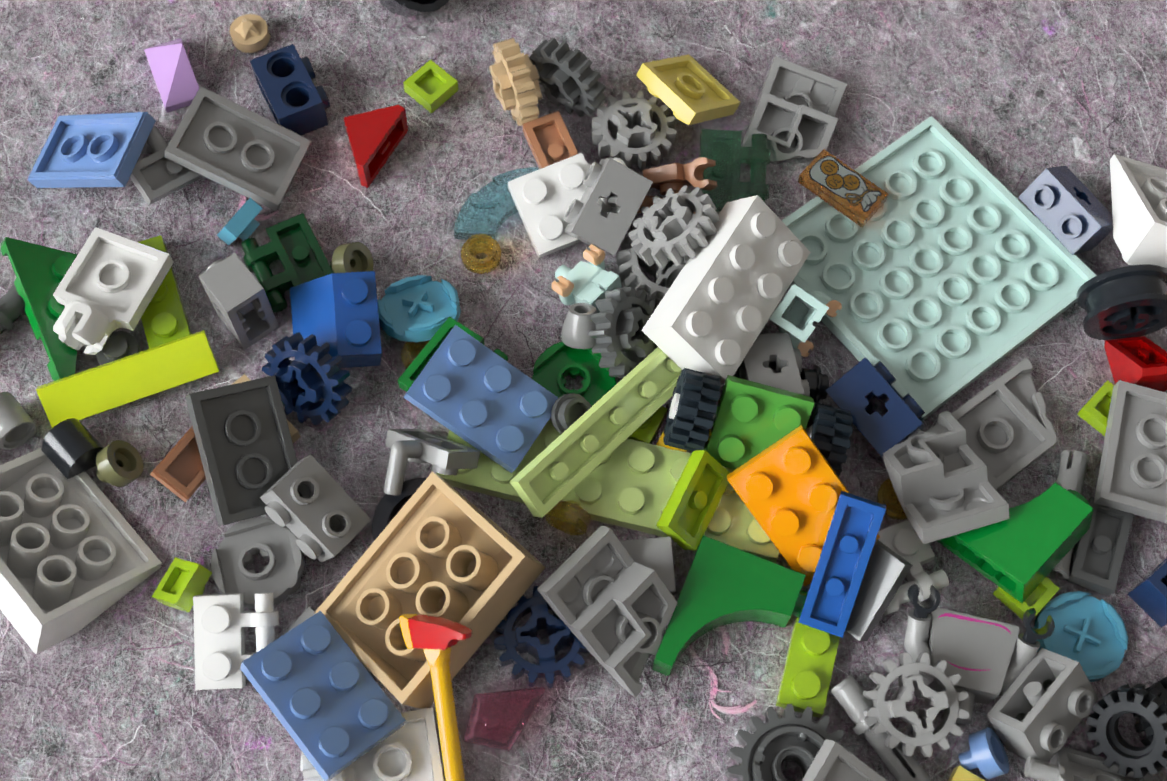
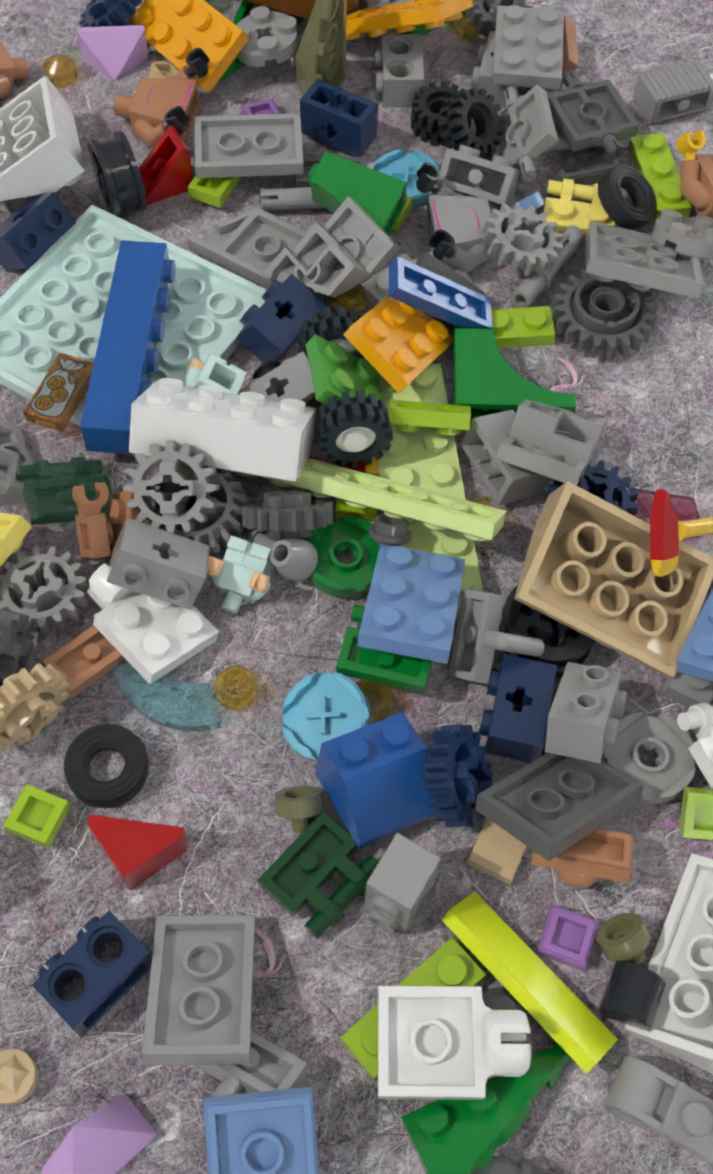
camera: 110 degrees left, 5 degrees down
medium azure plate [217,198,263,246] -> none
none -> black tyre [64,724,149,808]
none -> blue brick [80,240,176,455]
none -> dark blue brick [479,654,557,763]
none -> medium lavender tile [536,904,599,971]

